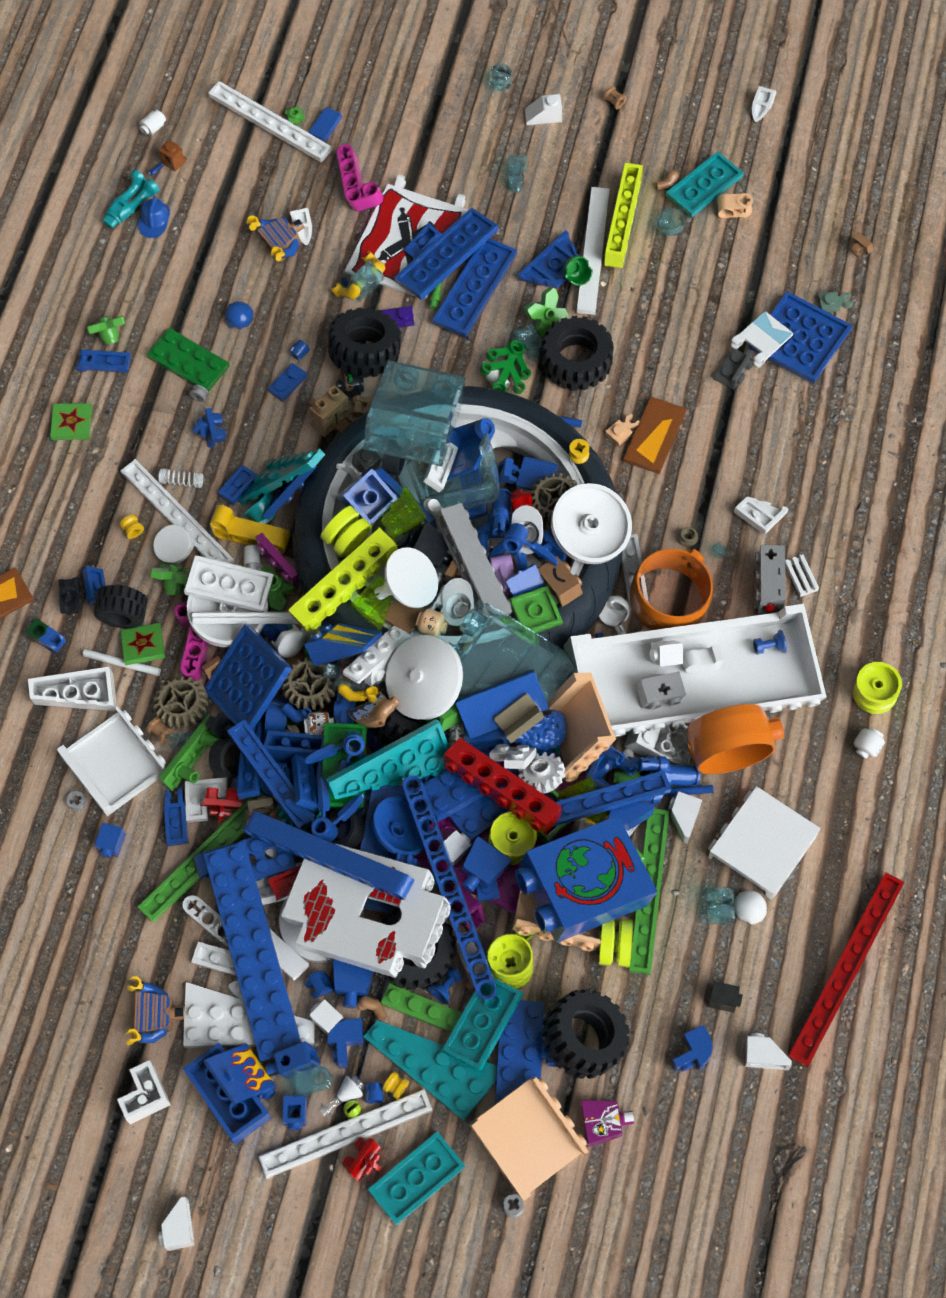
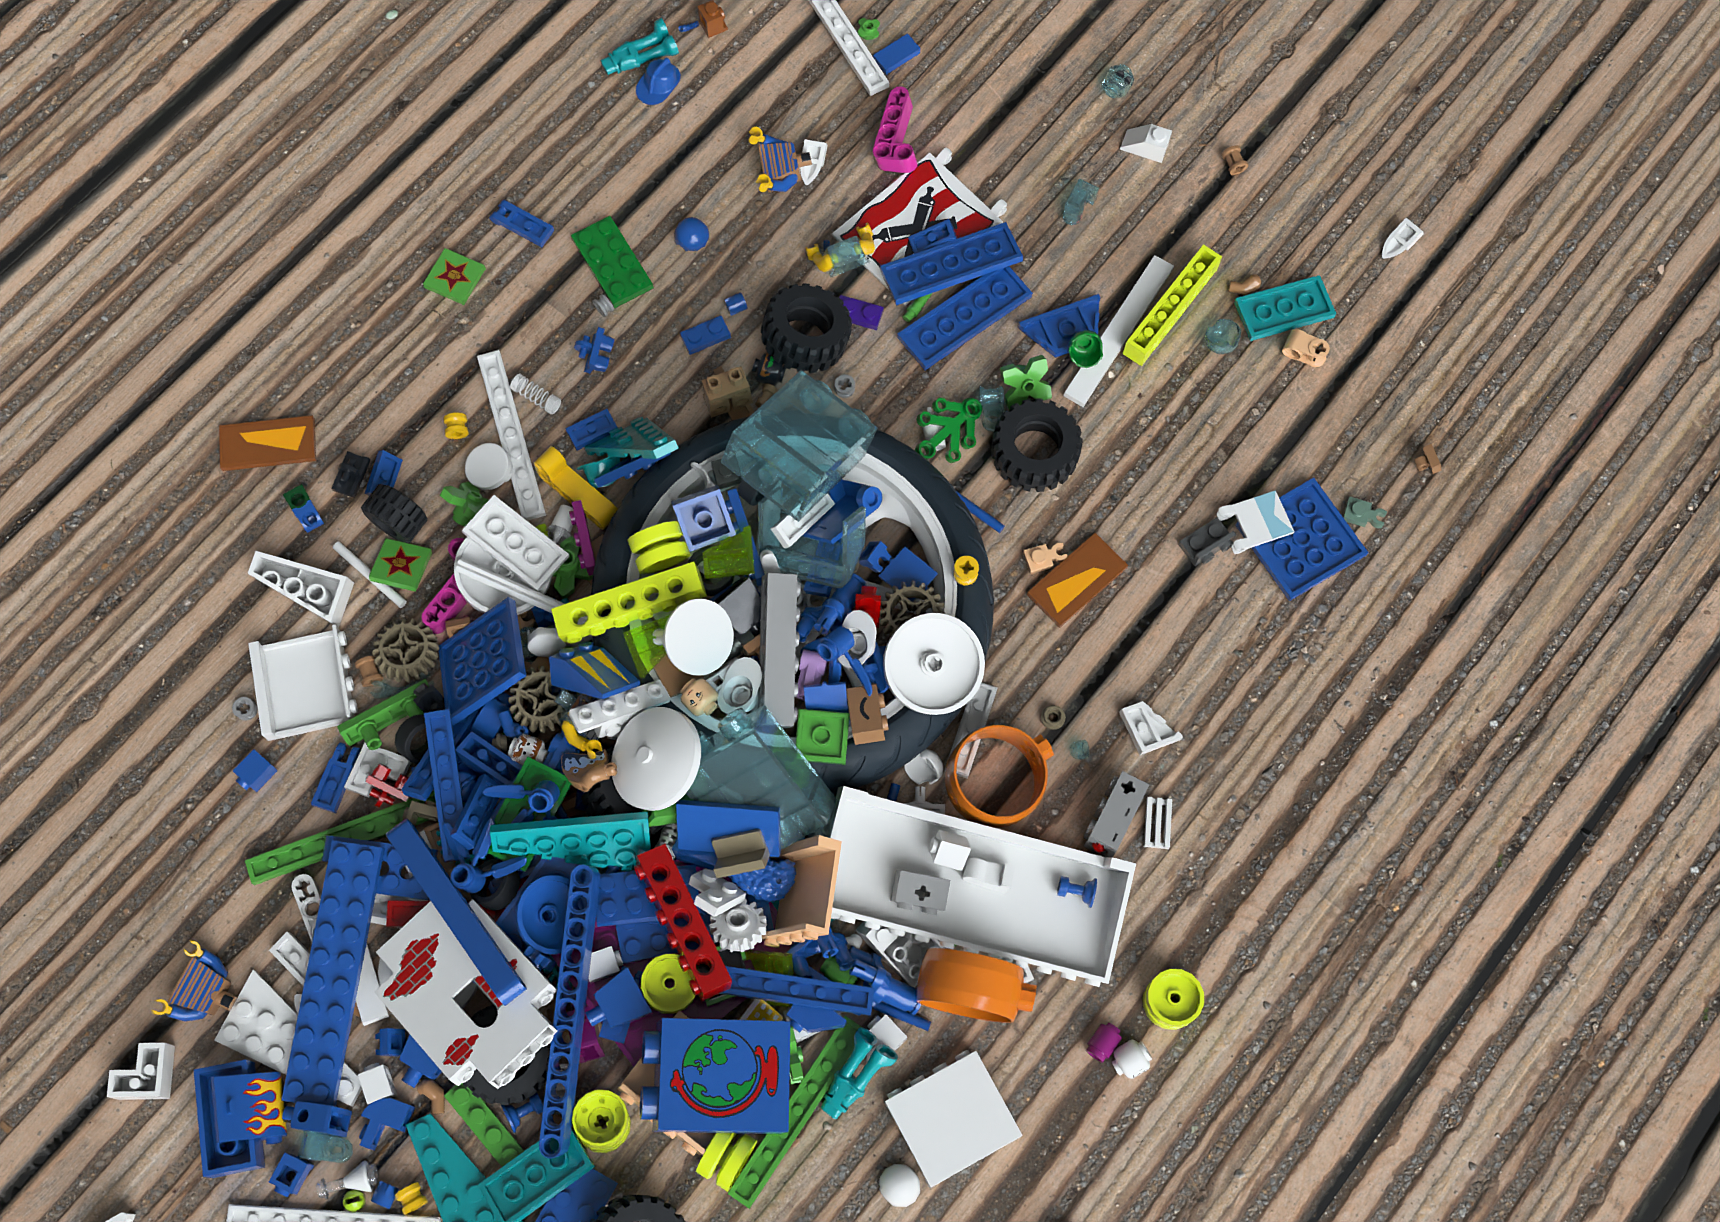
camera: 20 degrees right, 5 degrees up
bright green plant [87,315,125,345] -> none
clear light blue wheel [706,888,735,924] -> none
none -> teal piece [821,1028,898,1119]
none -> magenta brick [1086,1022,1122,1063]

